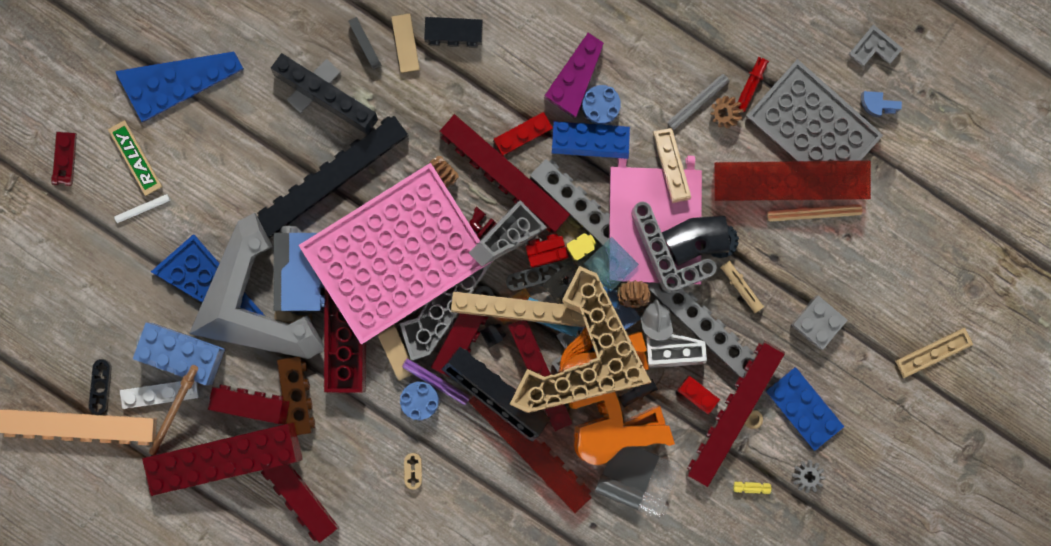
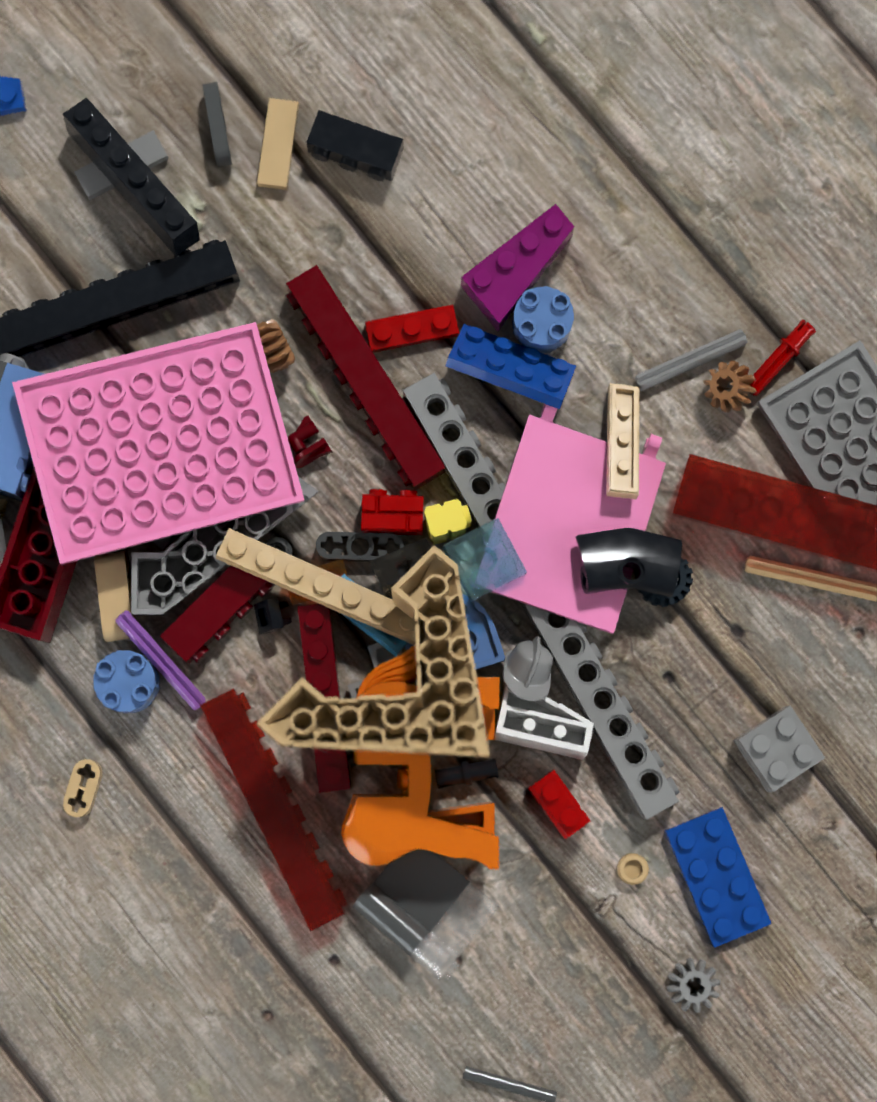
camera: 10 degrees right, 5 degrees down
black brick [441,347,550,442] -> none
light grey wedge [469,201,547,266] -> none
medium nougat gear [617,280,650,309] -> none
light grey beam [631,201,717,293] -> none
dark red brick [687,340,785,487] -> none
tan pin [720,261,764,314] -> none
light yellow axle [733,482,772,494] -> none

